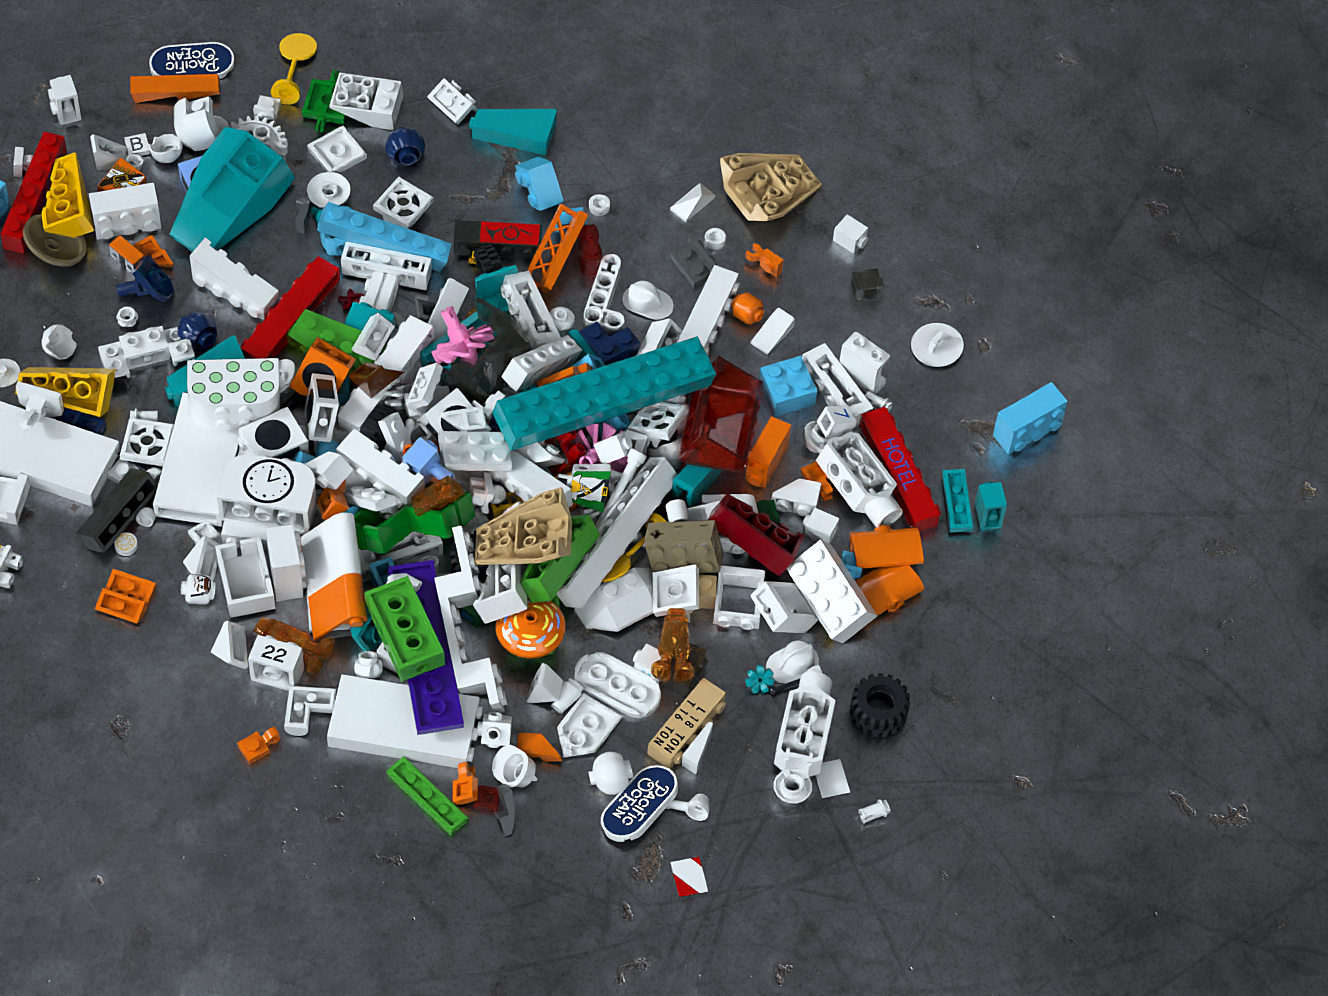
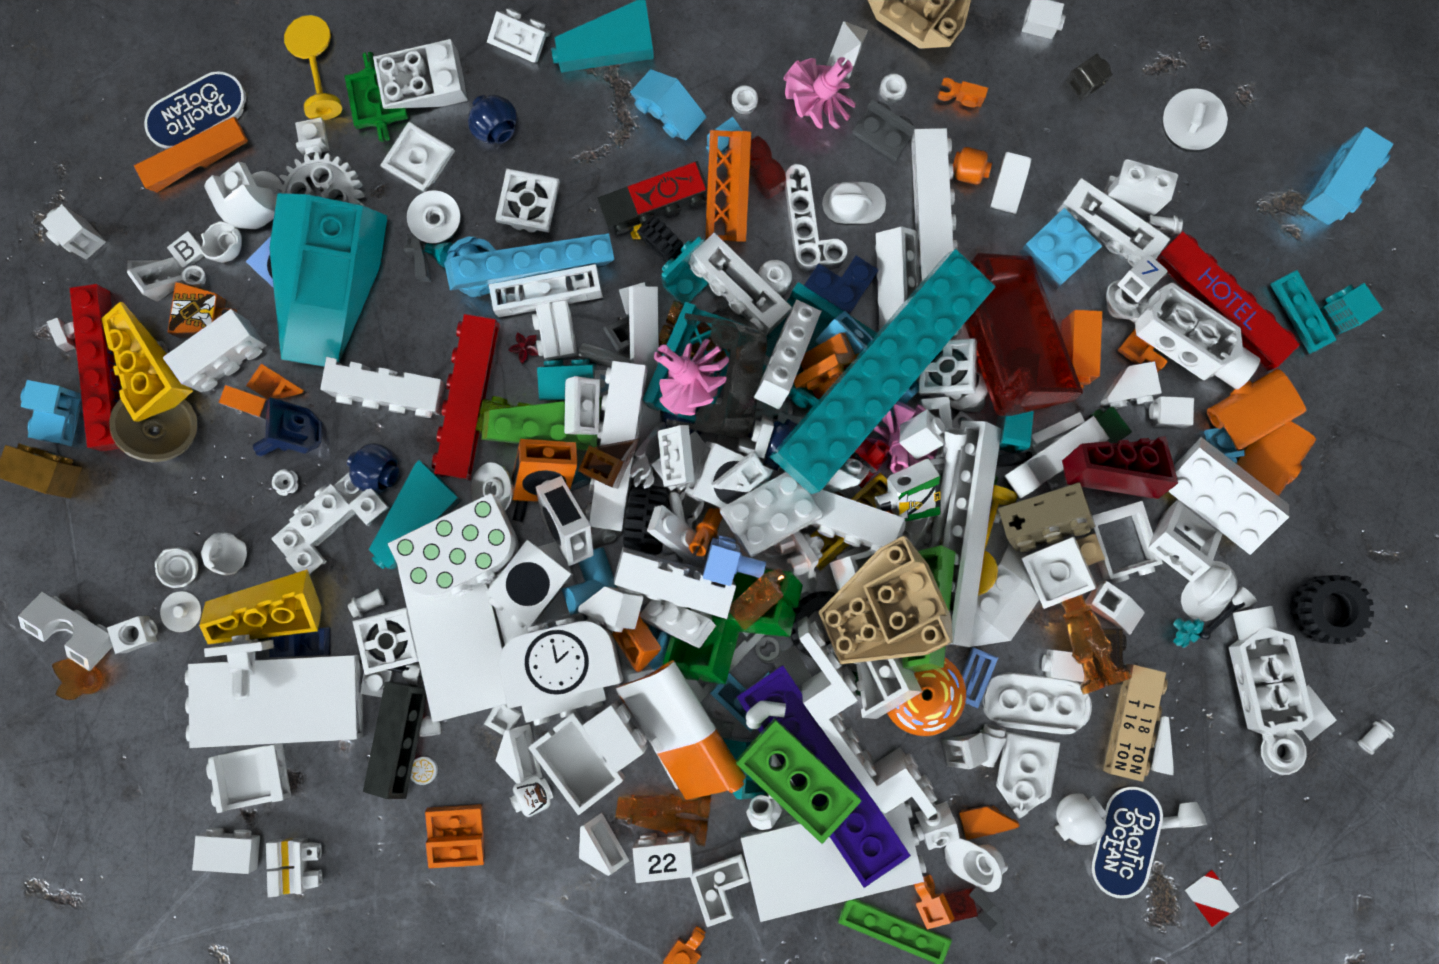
camera: 20 degrees left, 25 degrees up
none -> white hair [155,547,199,588]
none -> bright pink piece [783,57,855,129]
none -> light blue tile [961,647,998,708]
none -> white slope [1083,581,1145,635]

